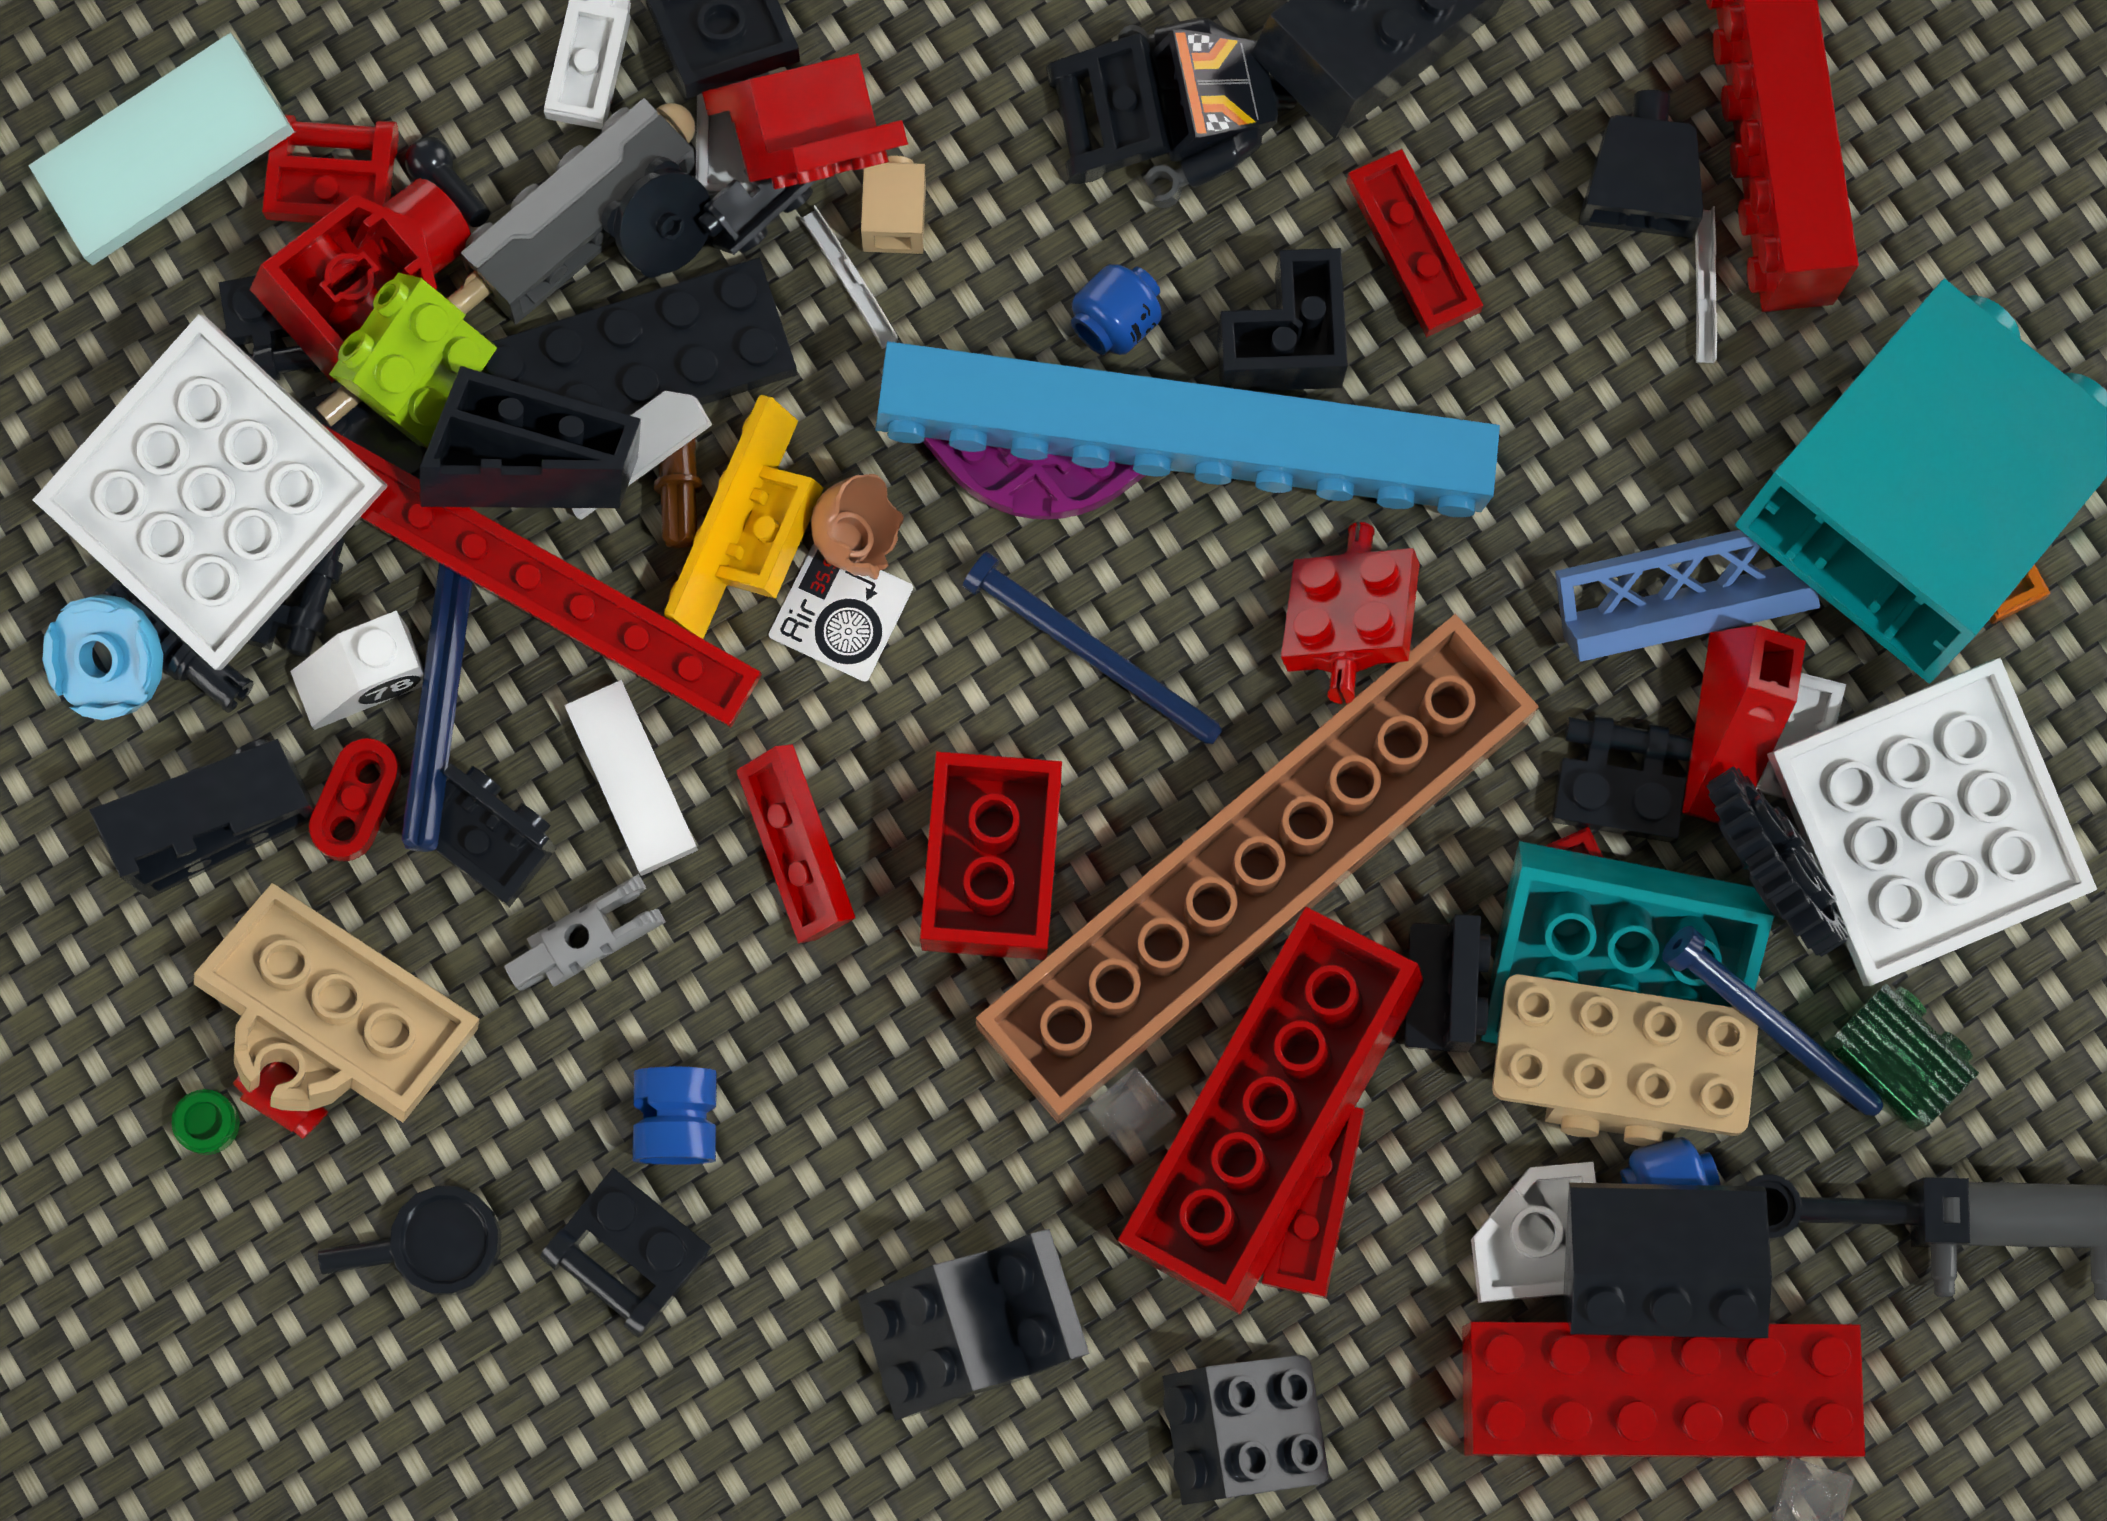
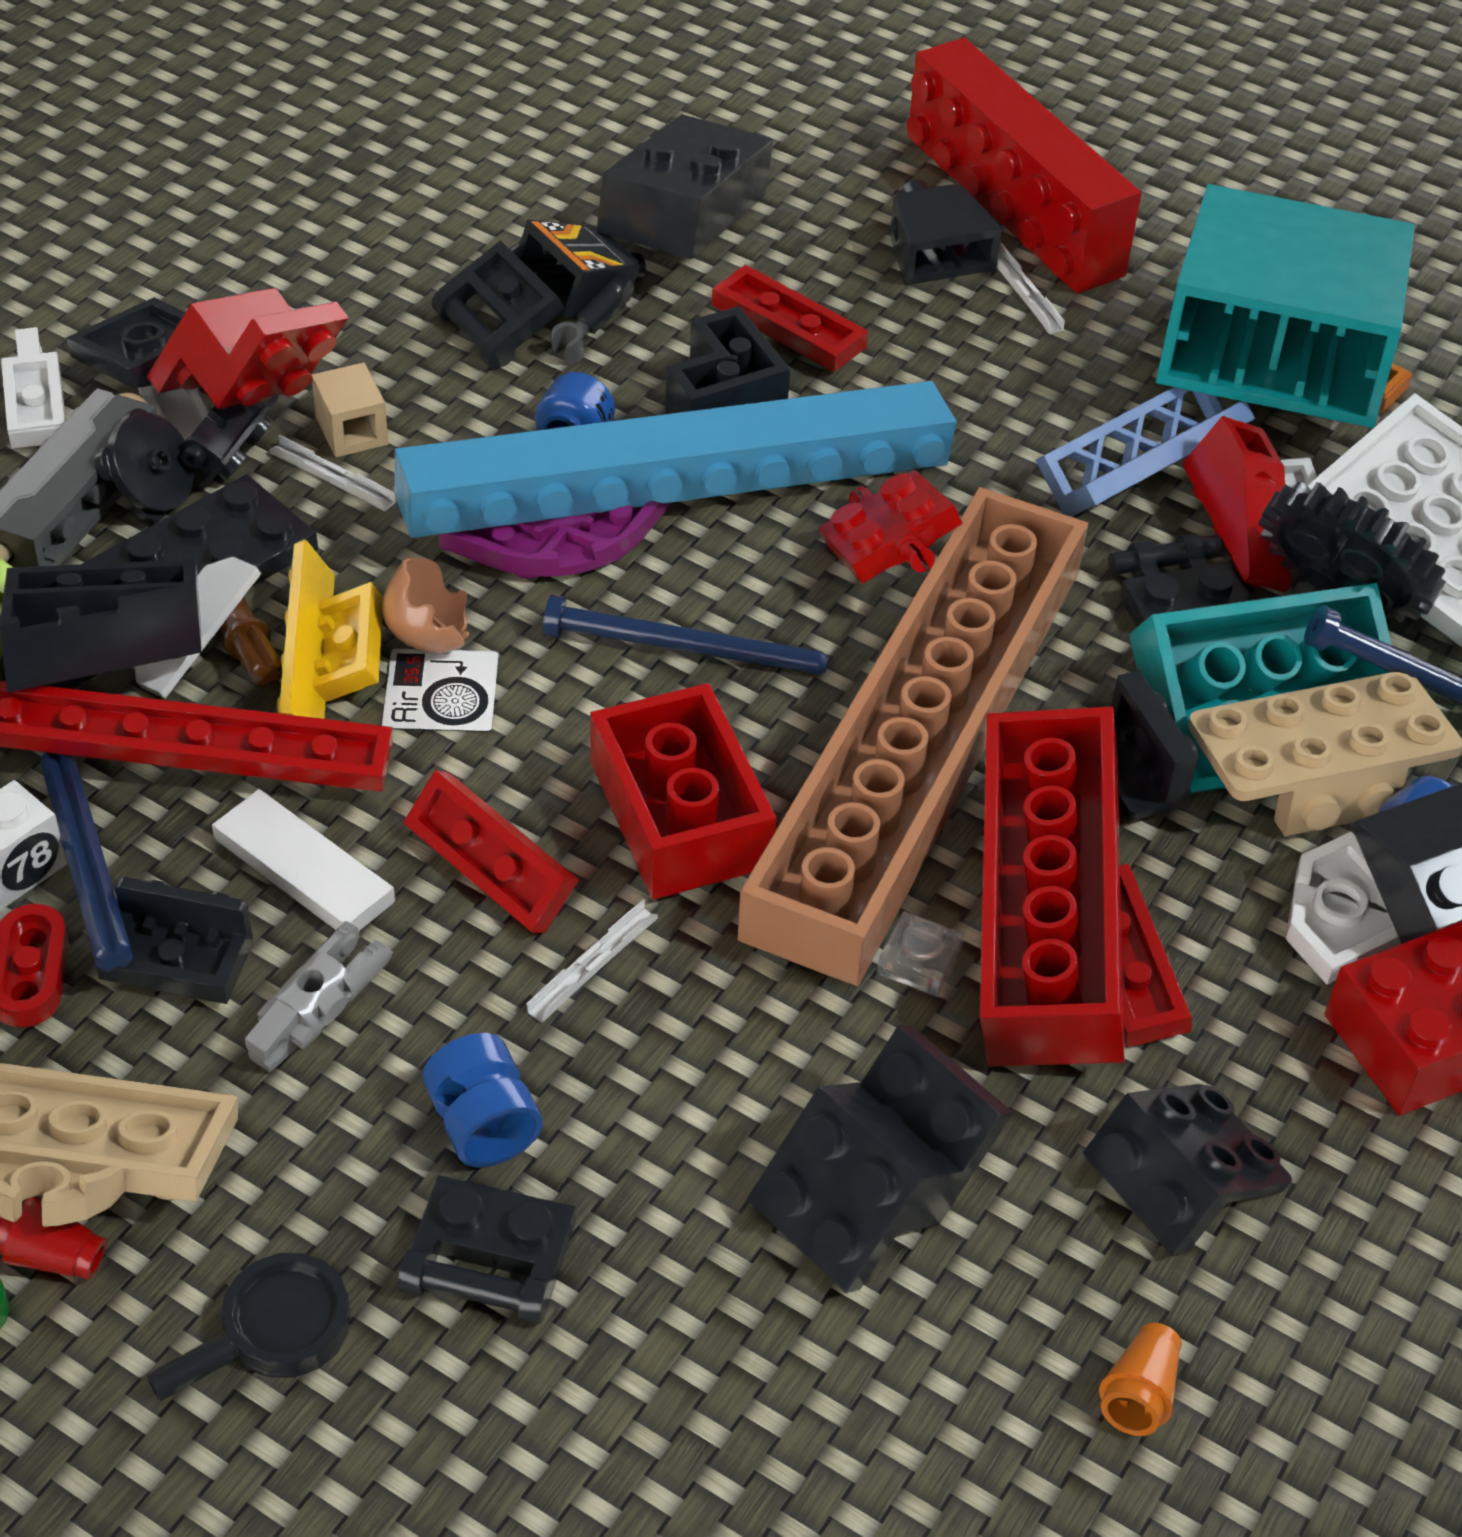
camera: 25 degrees left, 30 degrees down
none -> white piece [526,899,658,1023]

